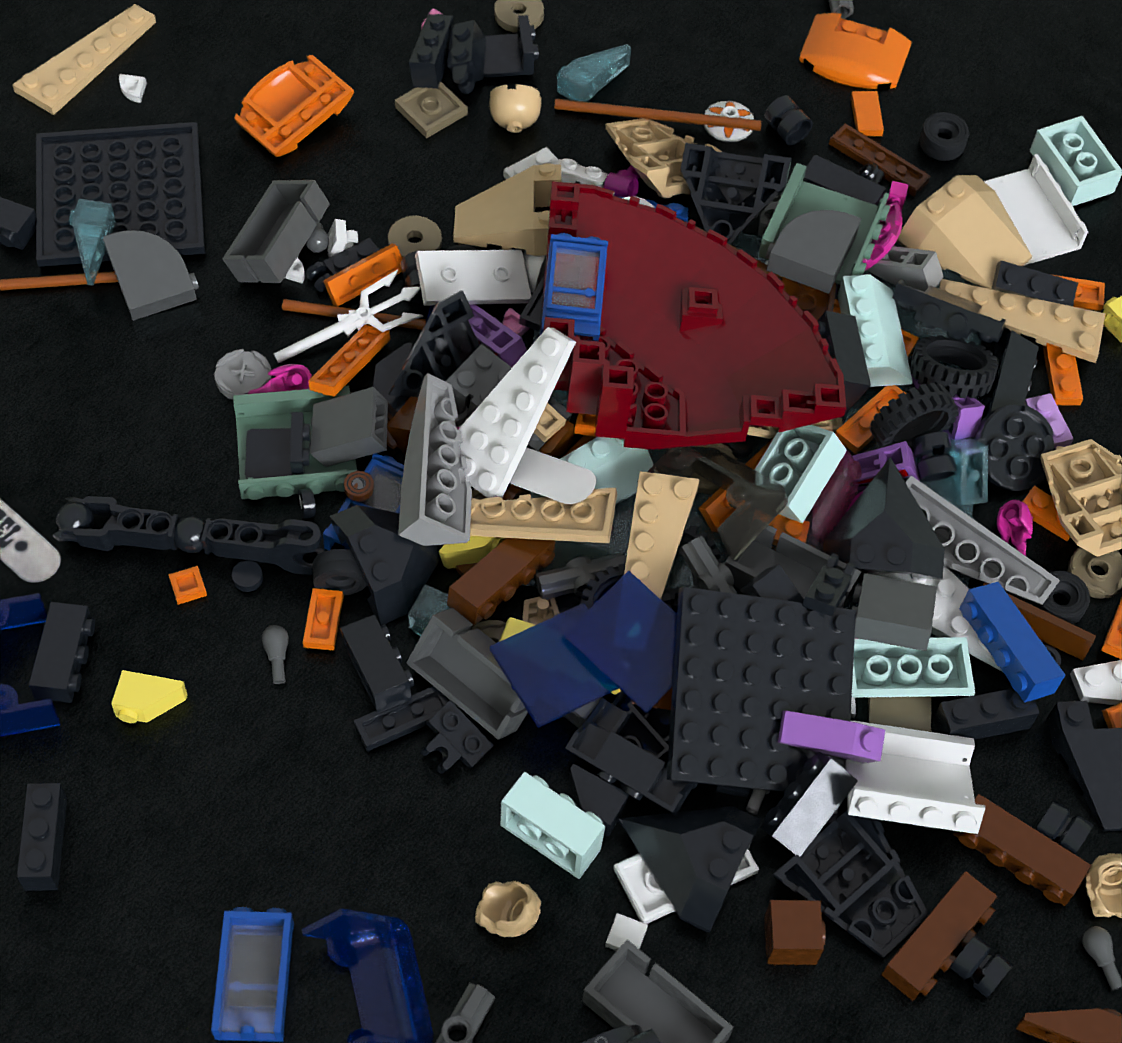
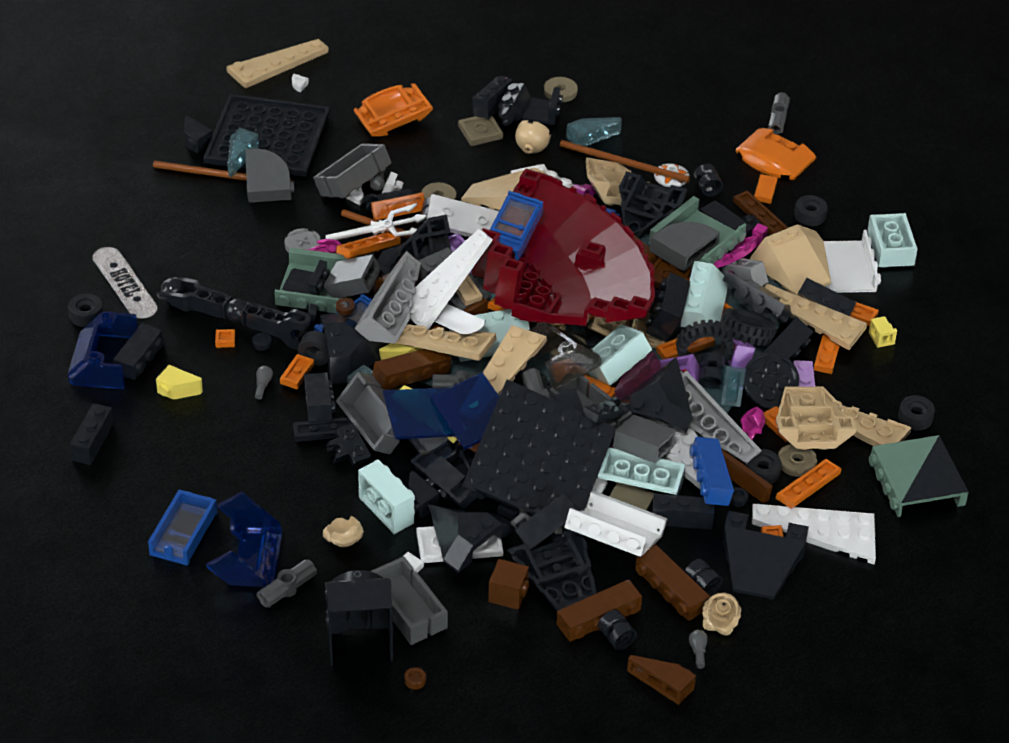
camera: 20 degrees right, 15 degrees down
medium lavender slope [778,711,885,763] -> none

